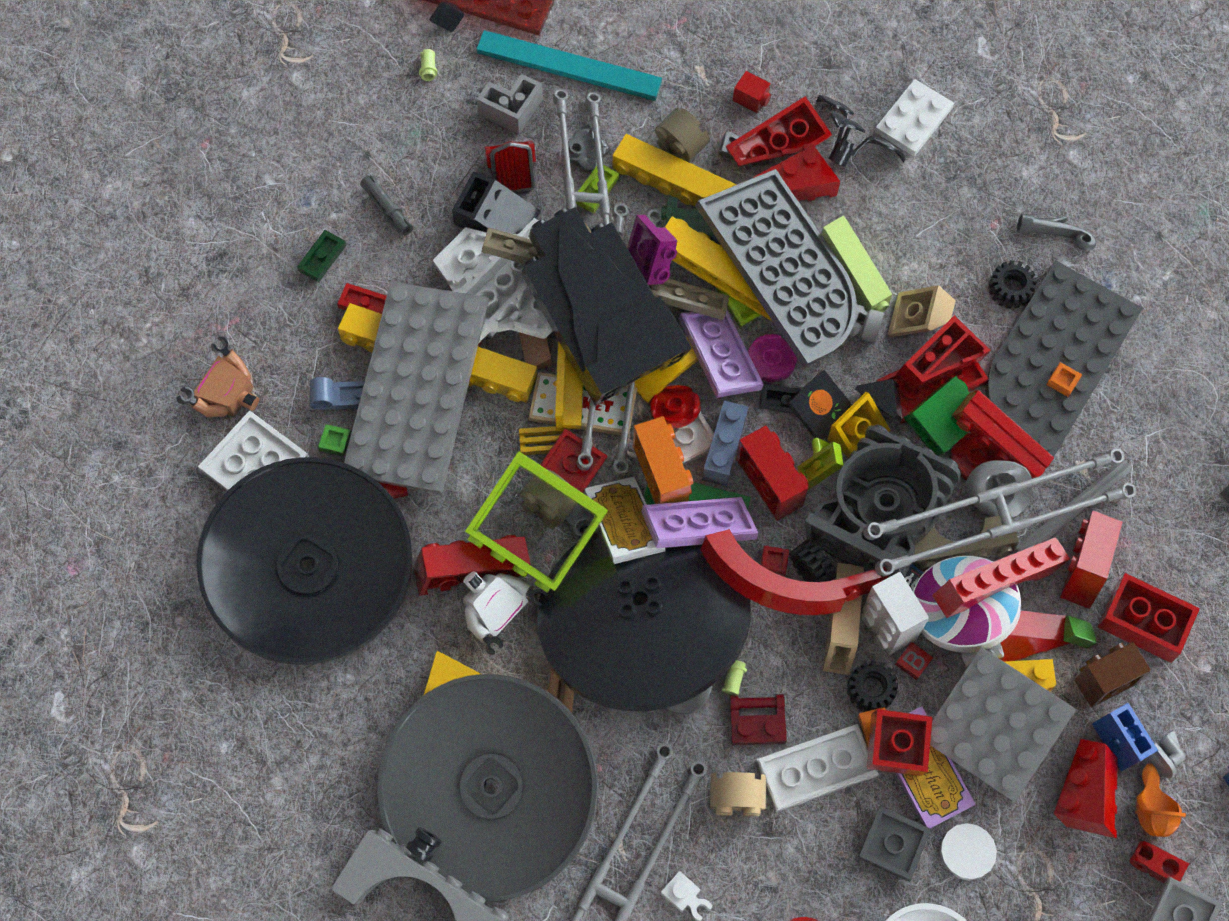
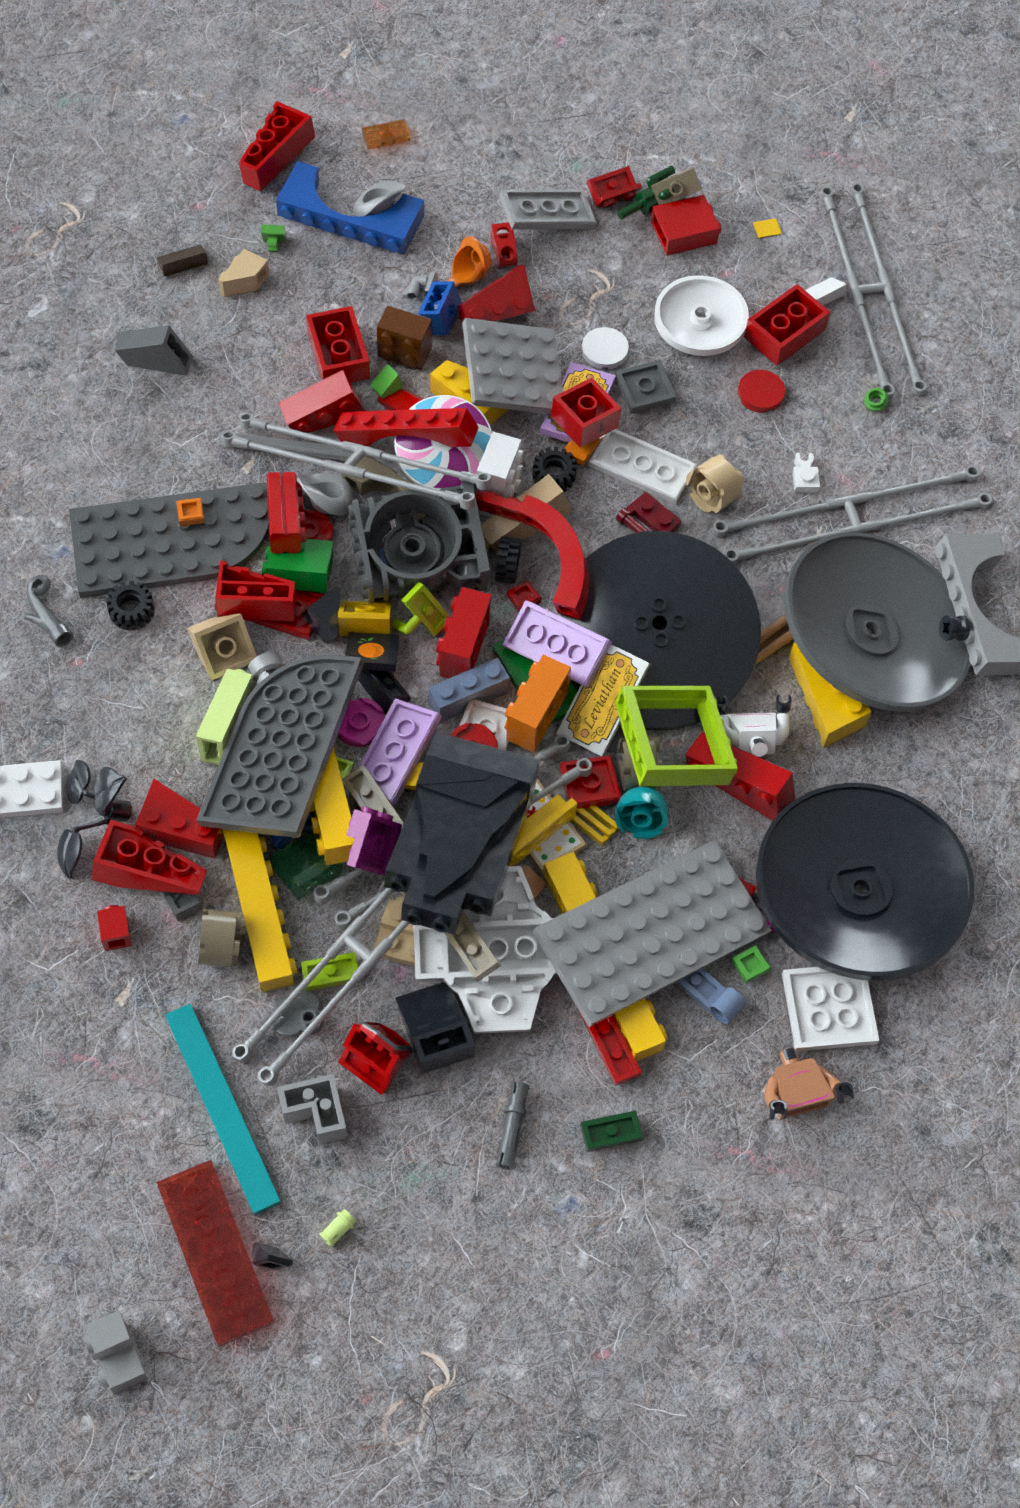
camera: 135 degrees left, 5 degrees down
none -> teal cylinder [615,787,669,839]

